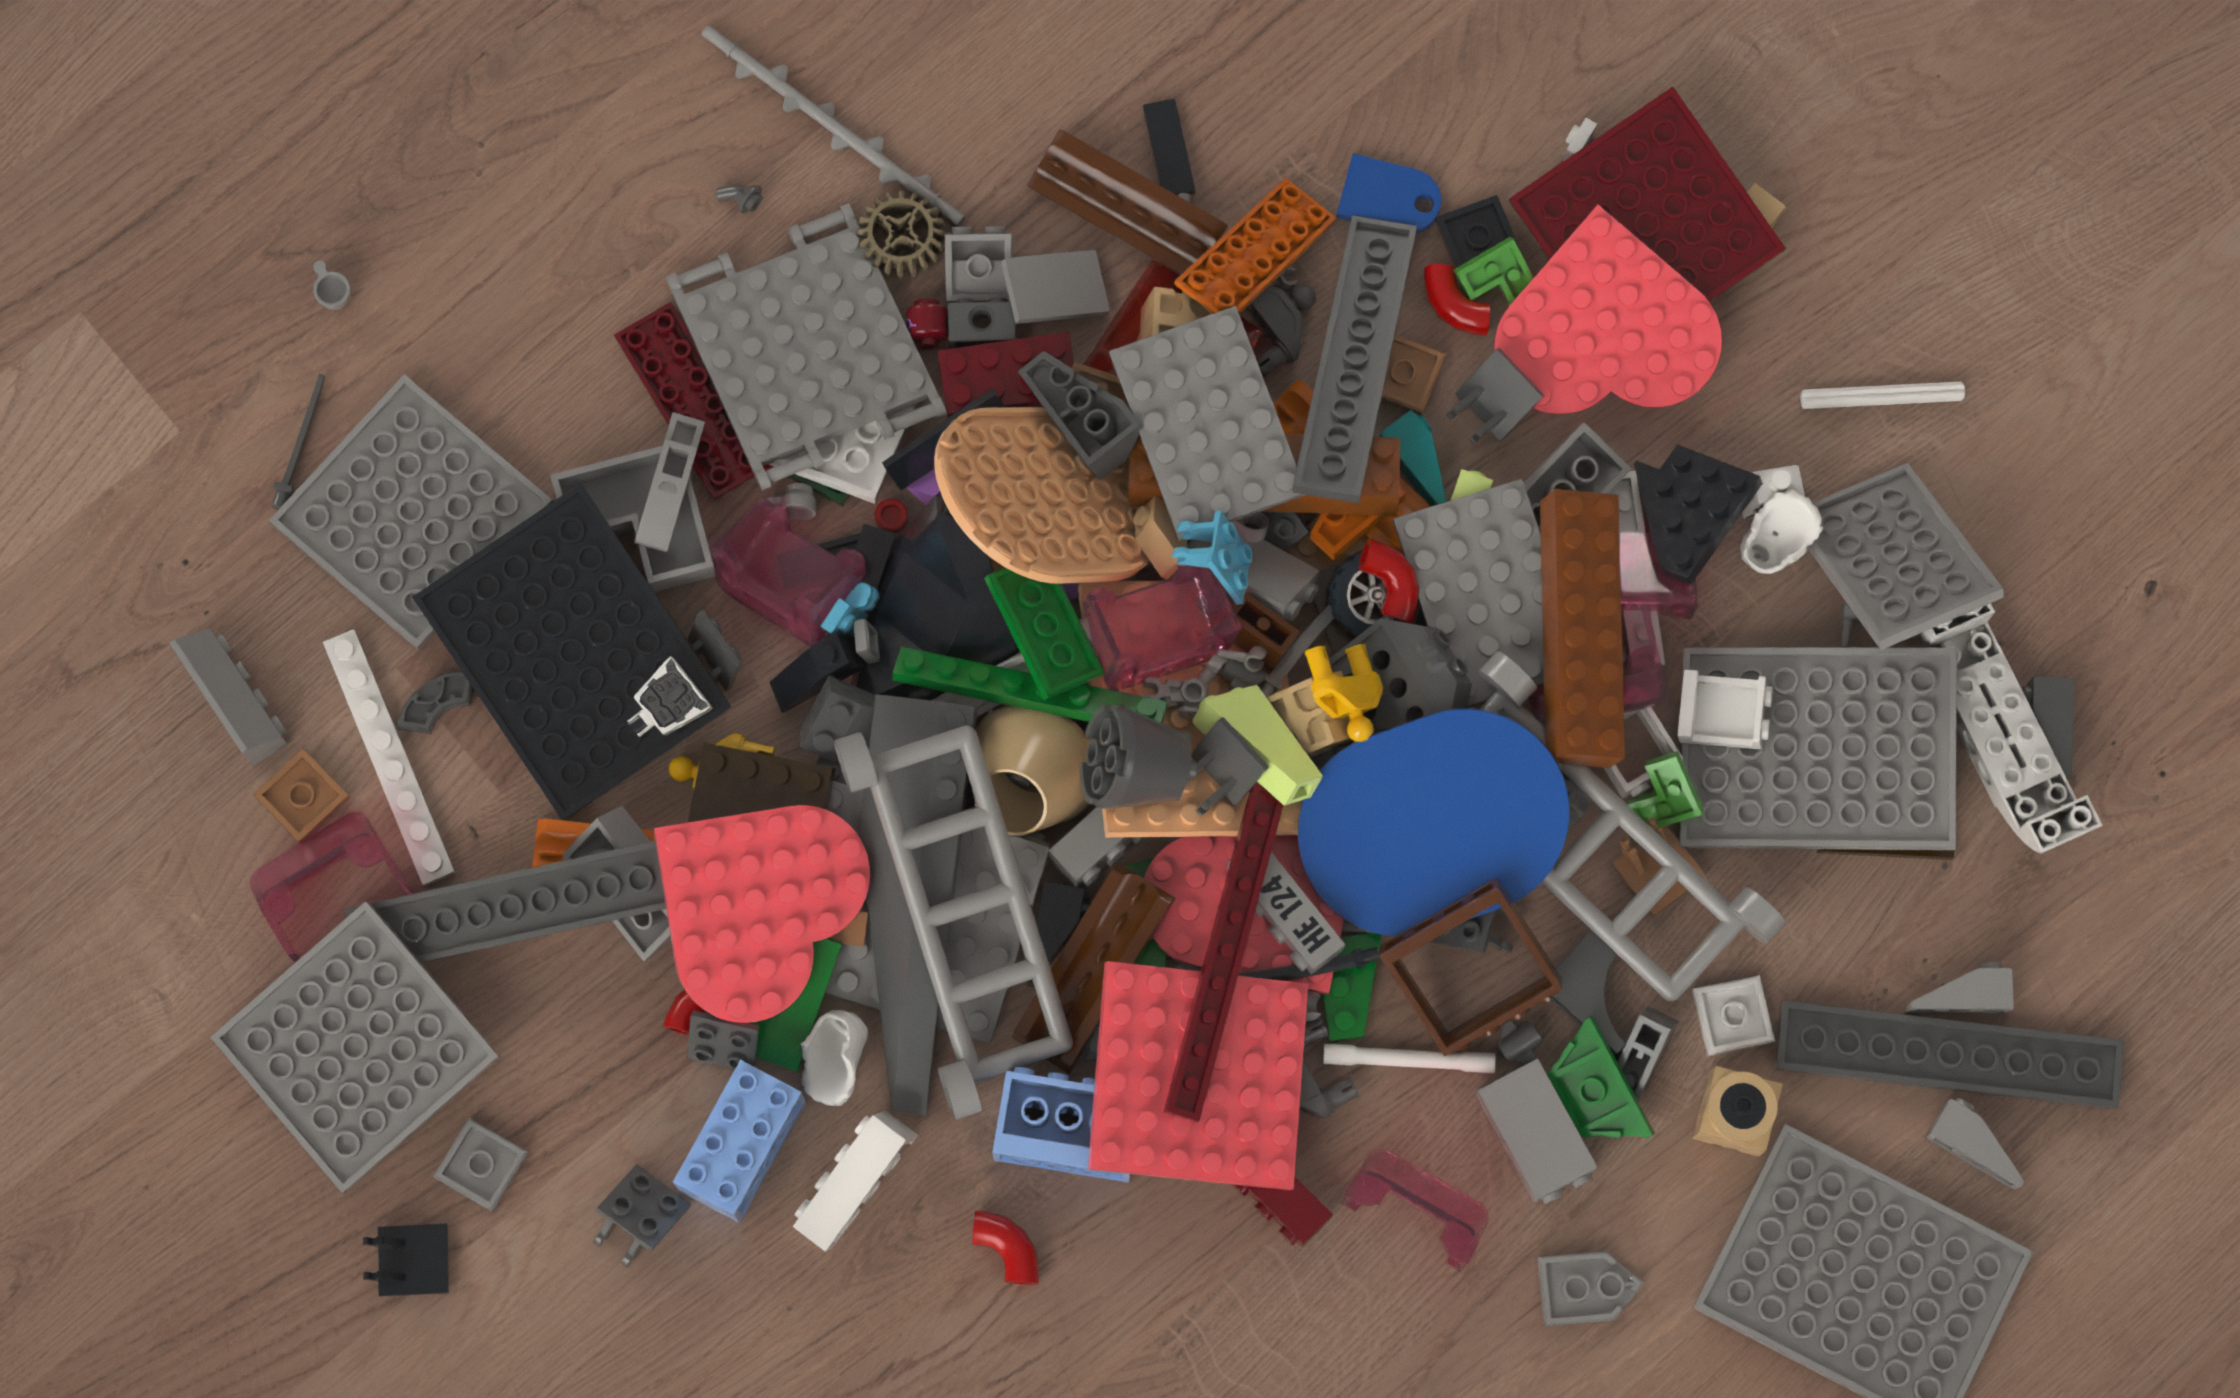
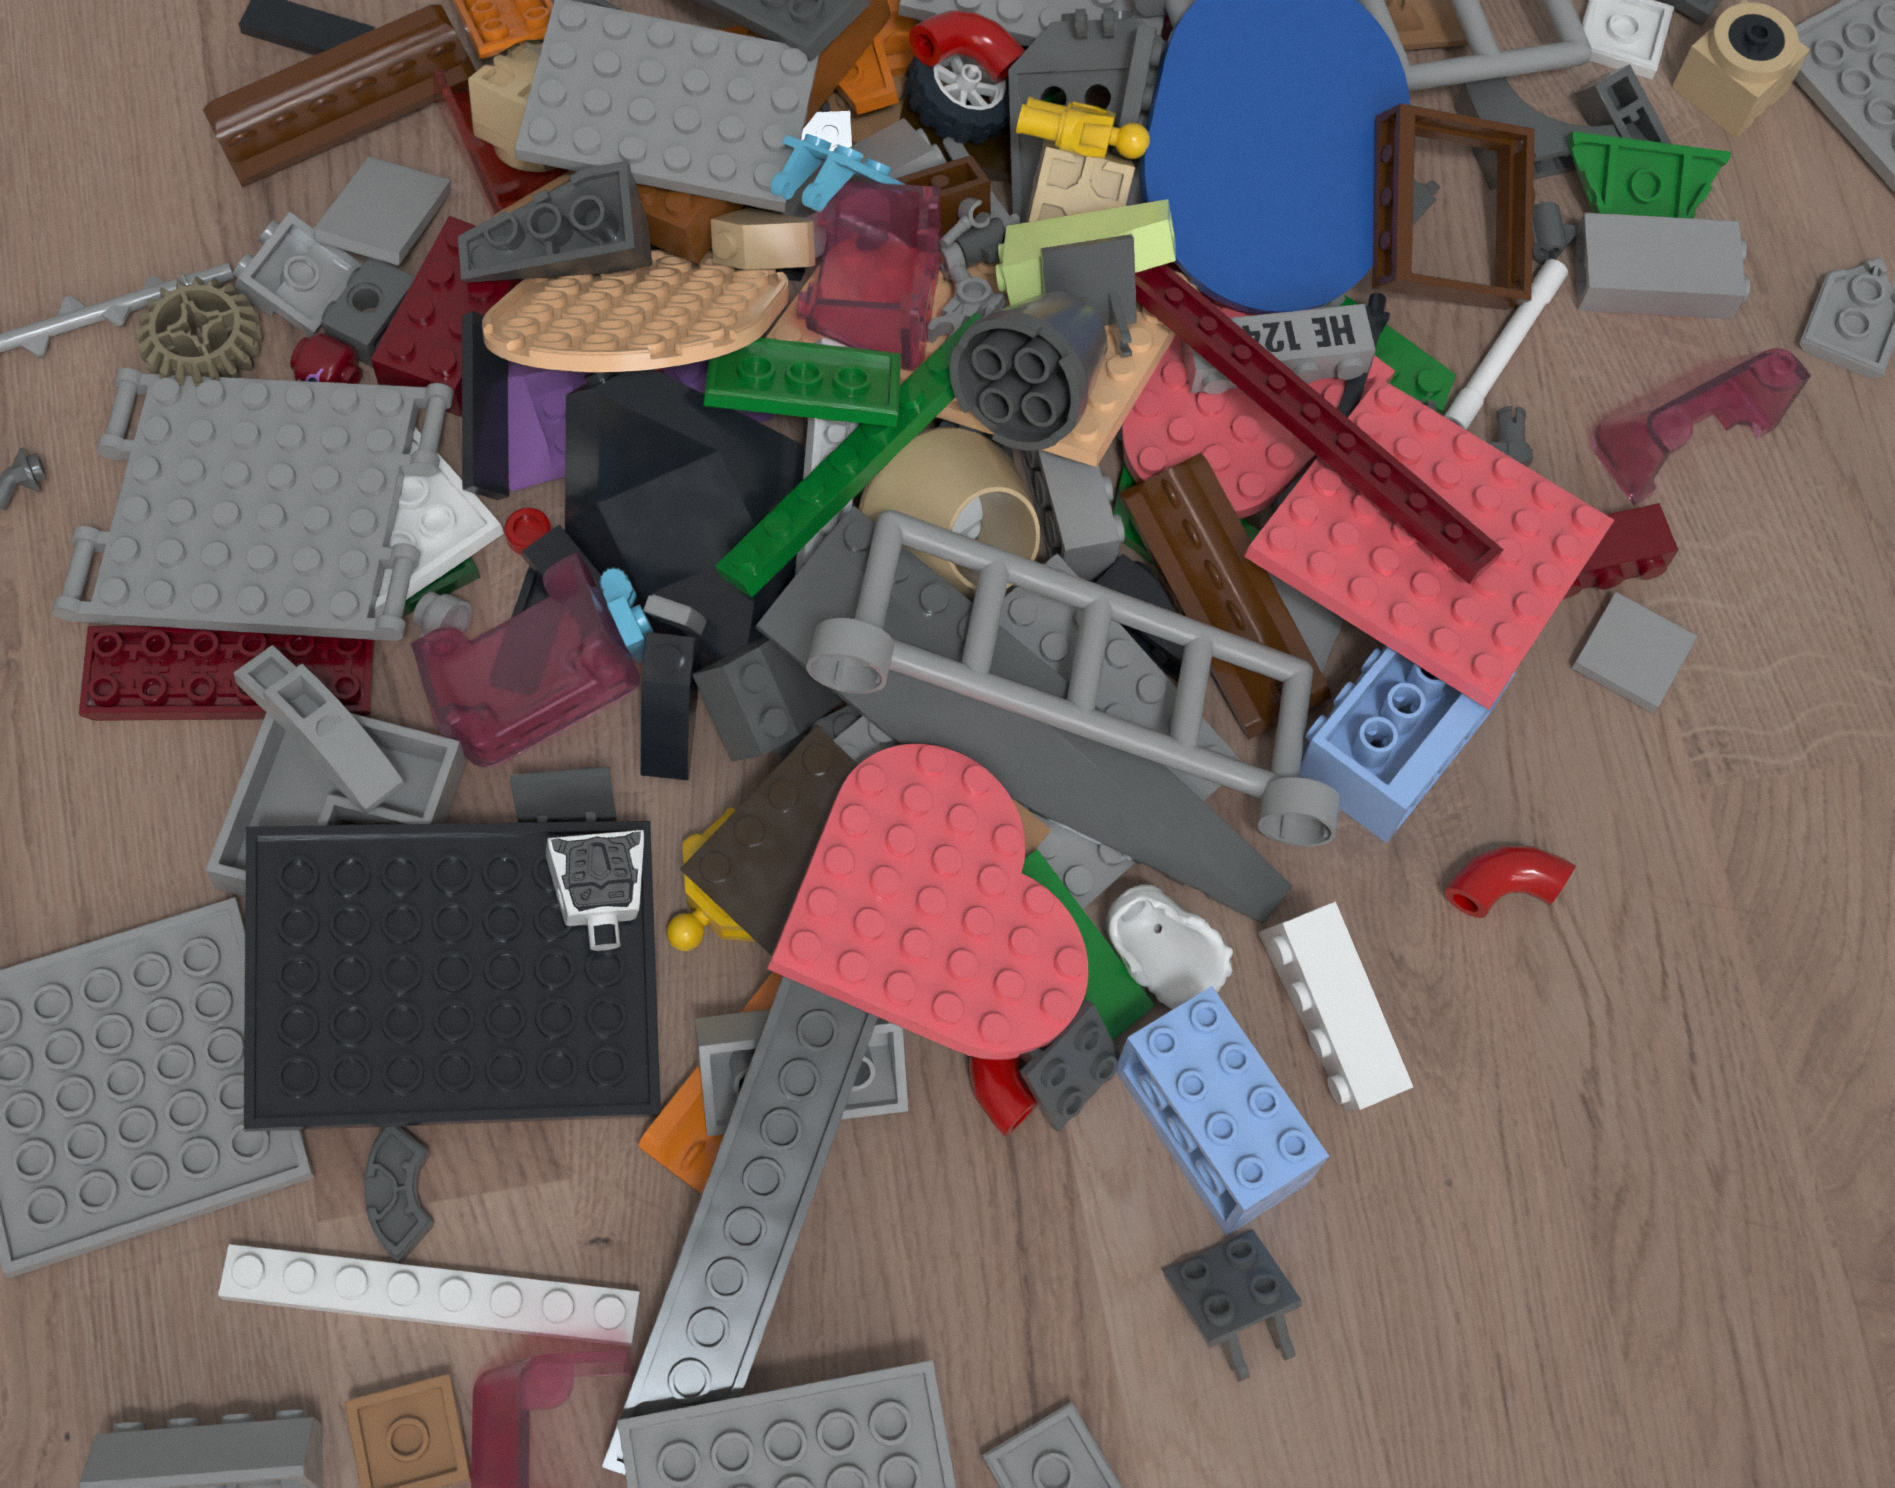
camera: 65 degrees left, 10 degrees down
none -> dark grey plate [1119,24,1164,128]
none -> light grey tile [1572,591,1698,714]

